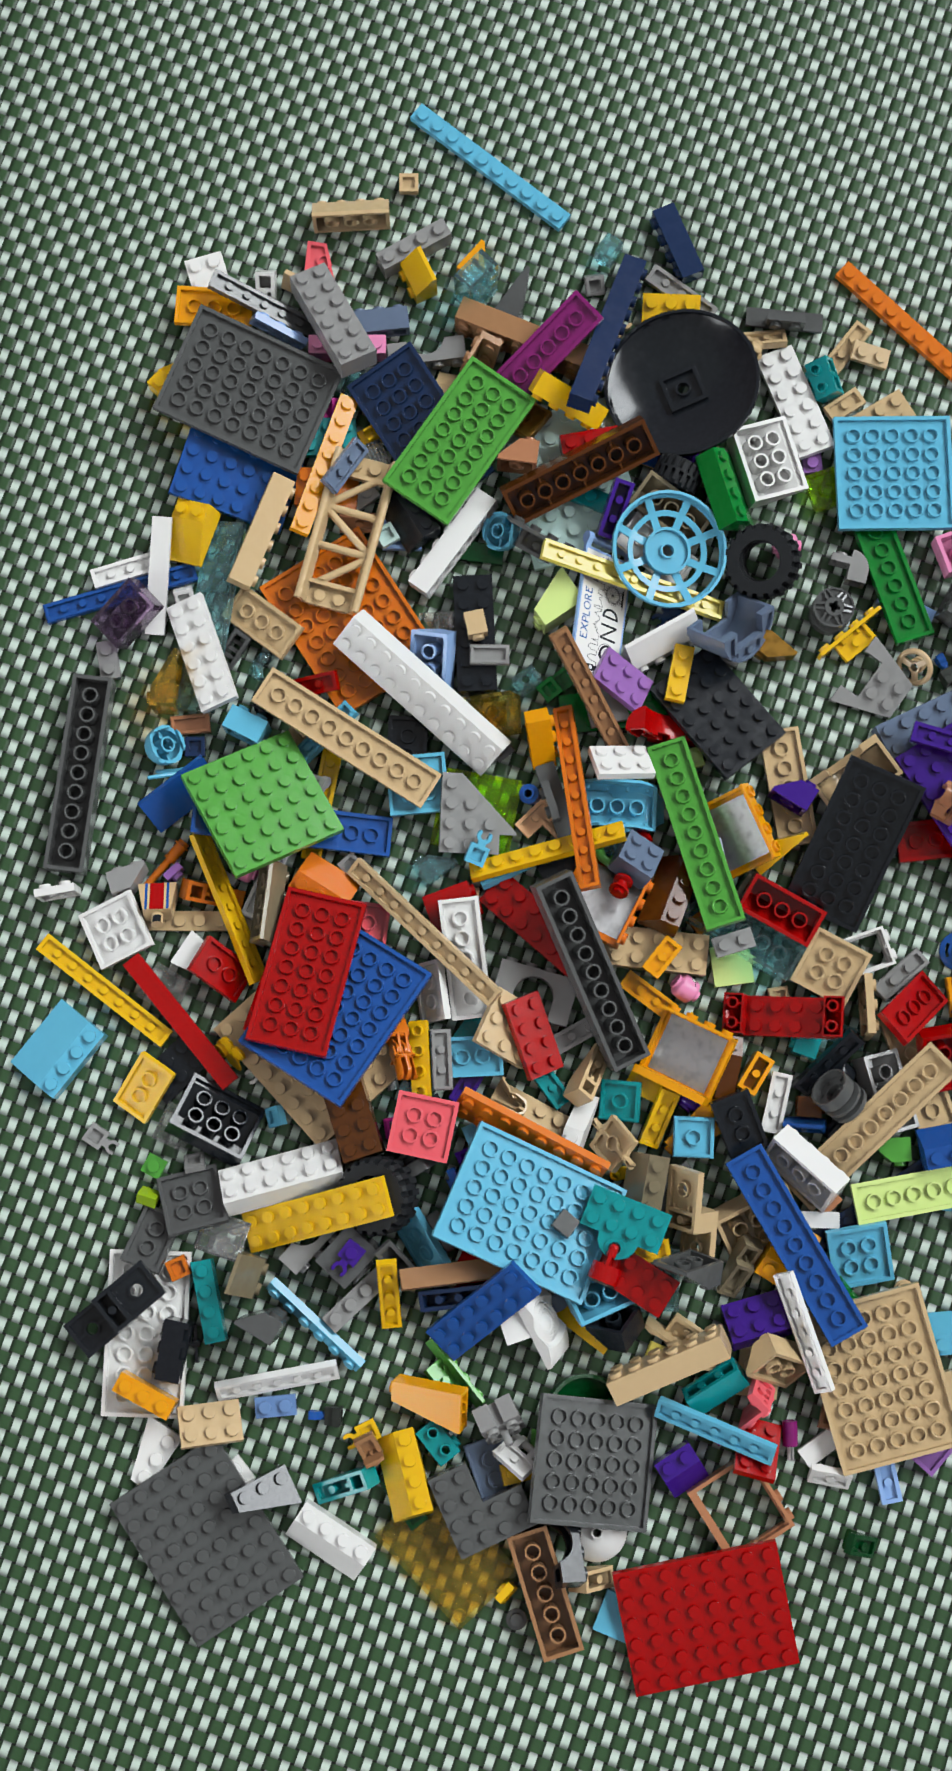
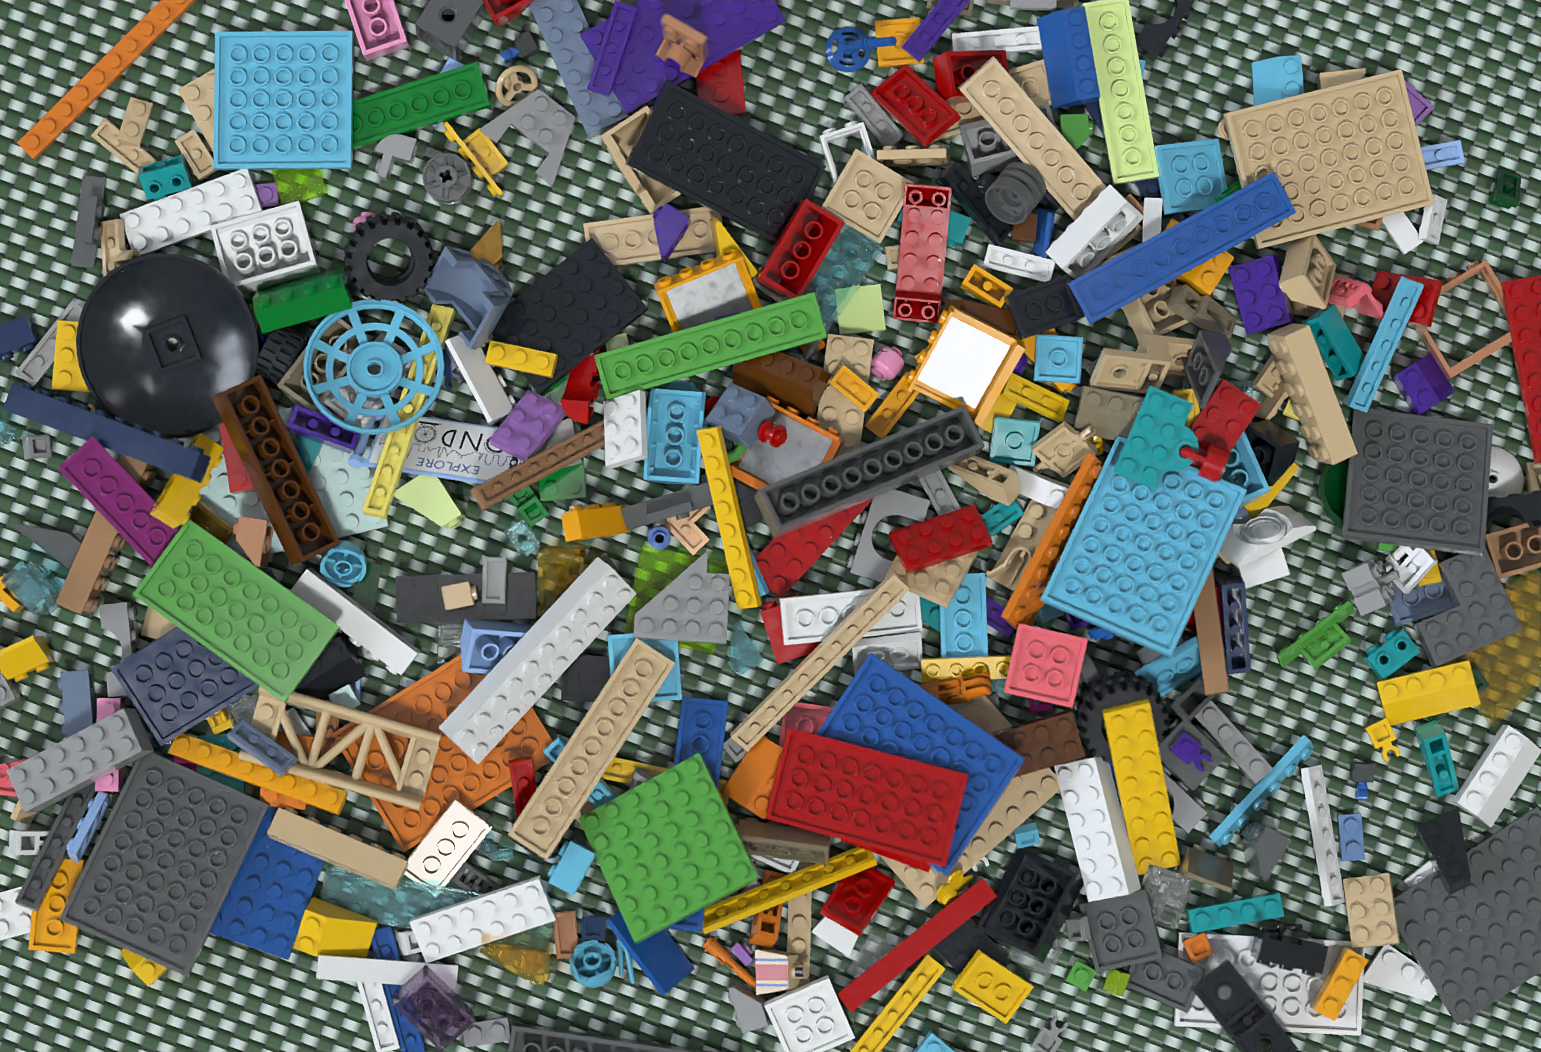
camera: 85 degrees left, 5 degrees up
medium nougat bracket [353,1430,384,1469] -> none
yellow tile [376,1258,402,1329] -> none
light orange slope [389,1374,468,1434] -> none
blue plate [426,1260,542,1361] -> none
light grey tile [430,1029,453,1091] -> none
medium nougat bracket [459,331,503,372] -> none
medium azure plate [463,830,493,868] -> none
dark grey bracket [507,514,576,564] -> none
dark grey tile [551,1209,580,1239] -> none
orange plate [552,704,601,892] -> none
light grey plate [711,927,756,959] -> none
white tile [773,1270,835,1394] -> none
magenta piece [782,1419,798,1461] -> none

